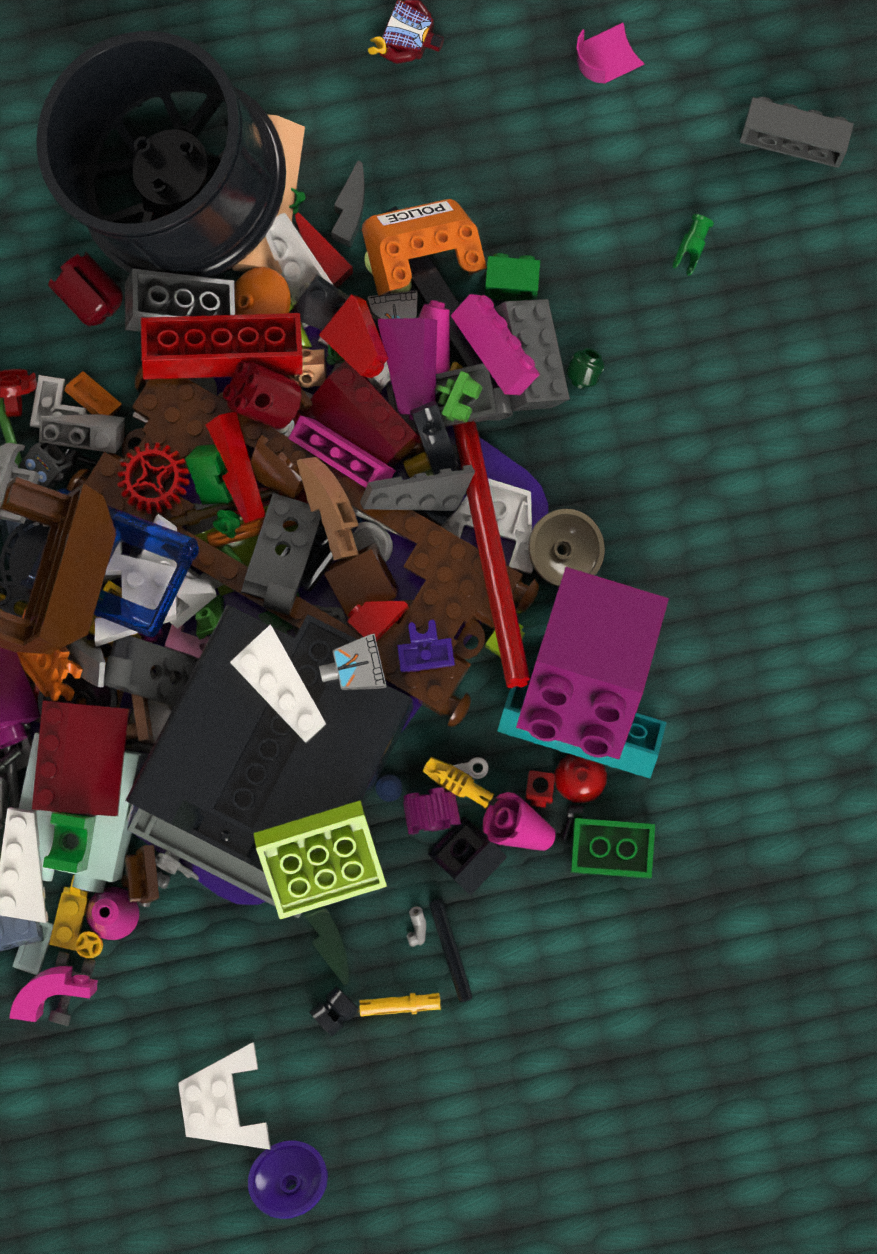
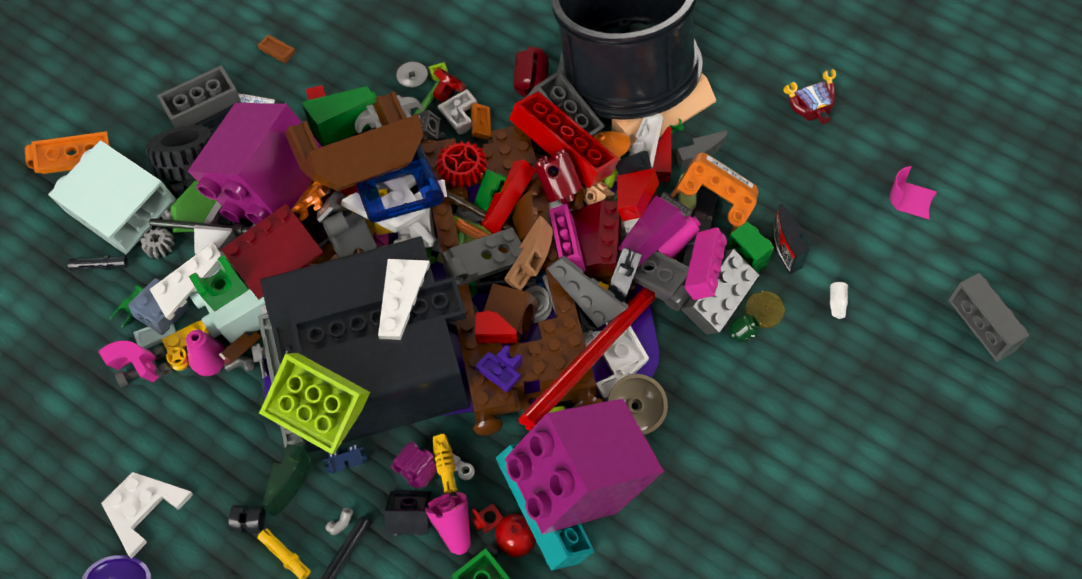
camera: 45 degrees right, 20 degrees down
light grey slope [39,414,125,453] -> none
green plate [213,510,240,538] -> none
light grey torso [319,634,387,690] -> none
dark blue plate [376,775,402,802] -> none
bright green hips [435,371,483,422] -> none
green piece [672,214,714,276] -> none
none -> clear yellow tile [745,291,785,328]
none -> black slope [773,204,810,275]
none -> white hinge [830,282,848,319]

